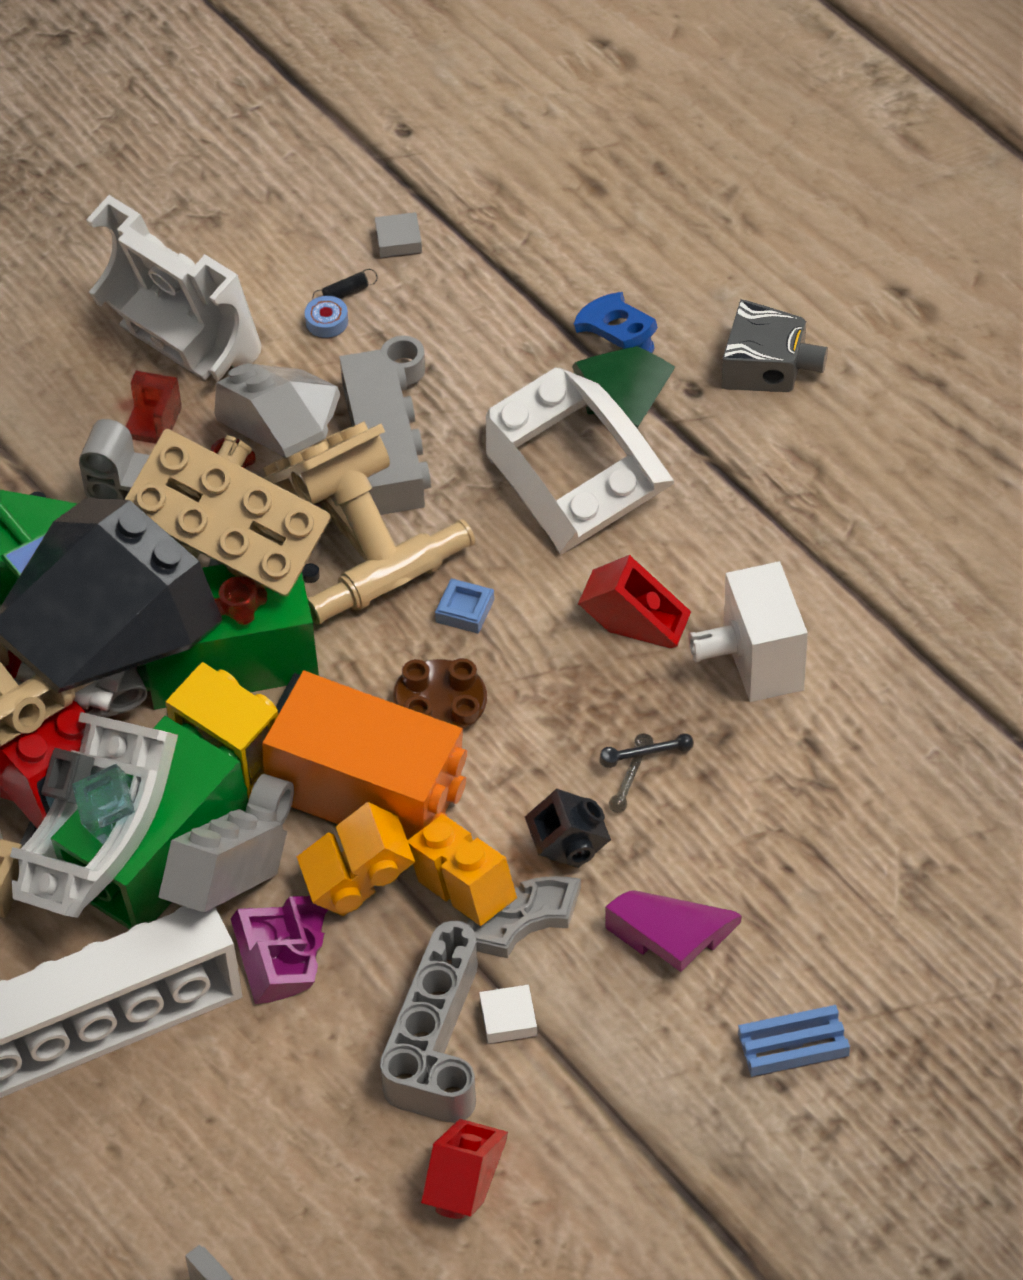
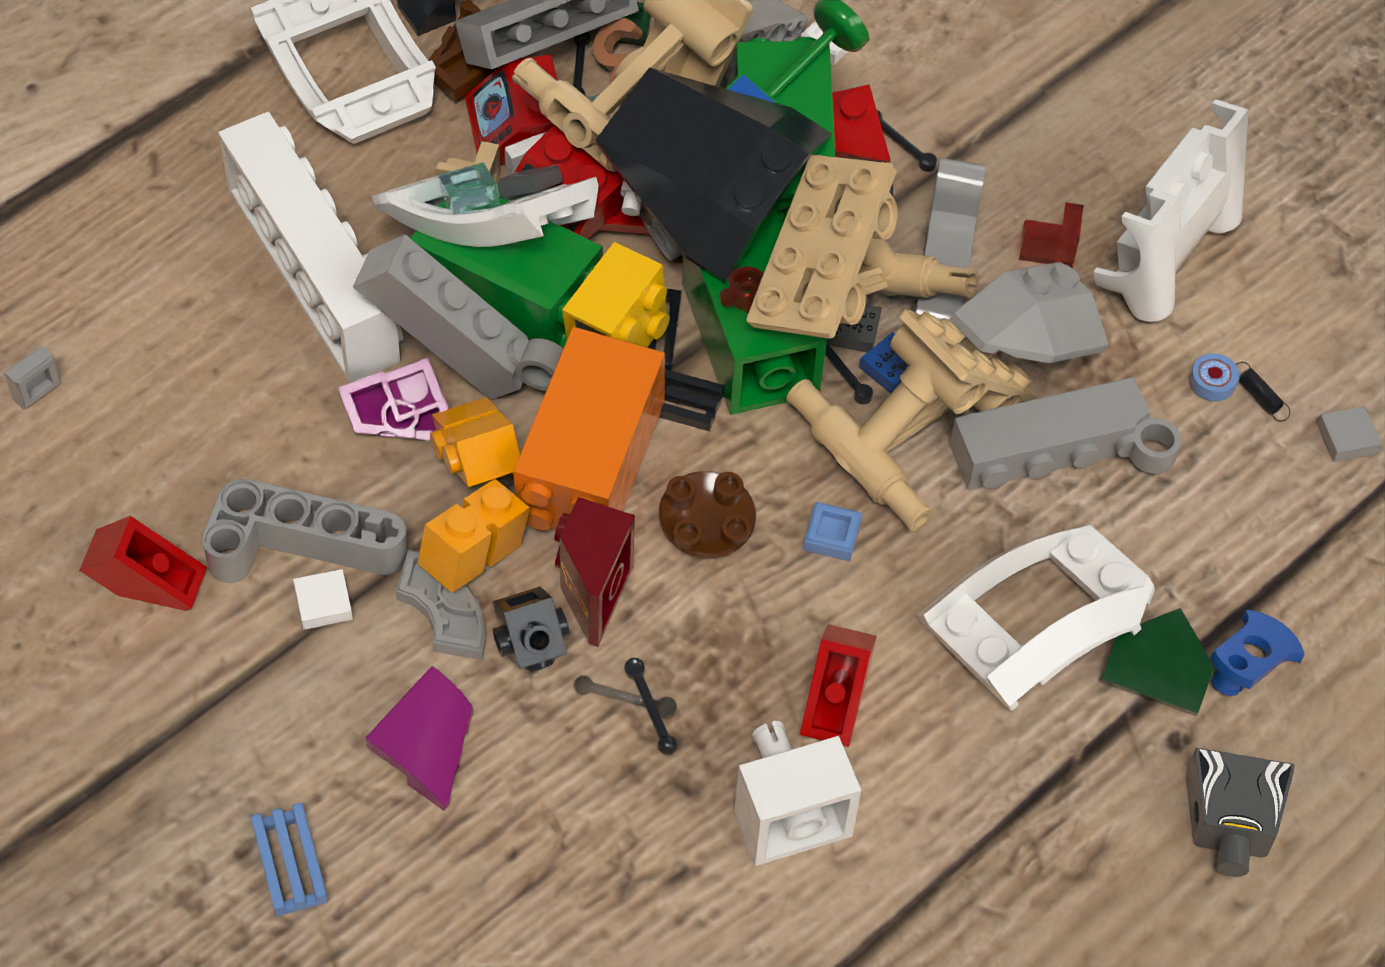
camera: 80 degrees right, 5 degrees up
none -> dark red slope [554,497,635,647]

